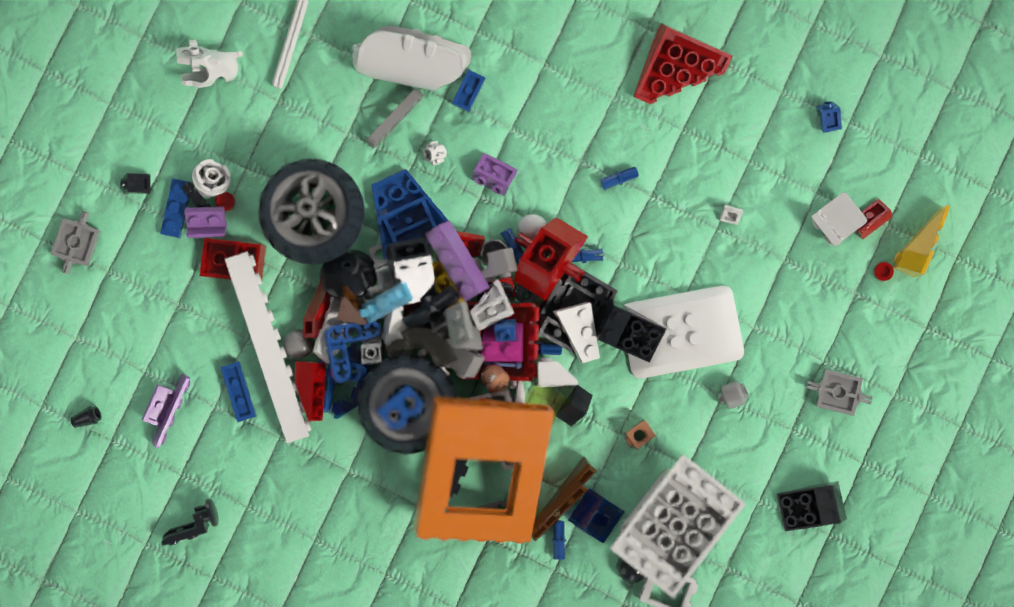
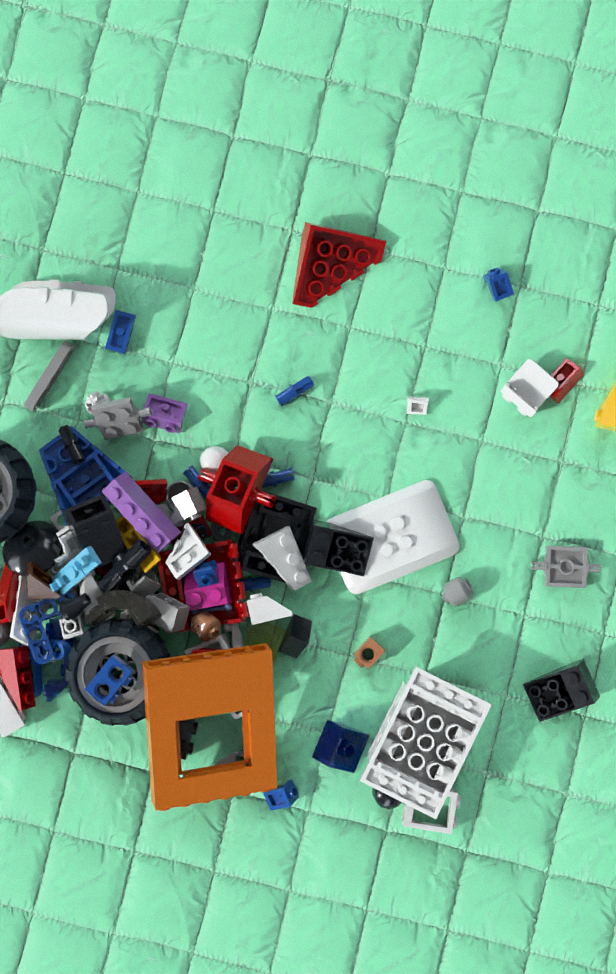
camera: 15 degrees left, 0 degrees up
light grey bracket [445,302,483,351] -> none
reddish brown wedge [531,457,597,541] -> none
blue axle [551,520,567,560] -> none
red tile [873,262,894,281] -> none
none -> black axle [58,425,86,465]
none -> black cone [59,593,92,621]
none -> light grey plate [83,397,152,440]
none -> blue bracket [263,779,299,811]

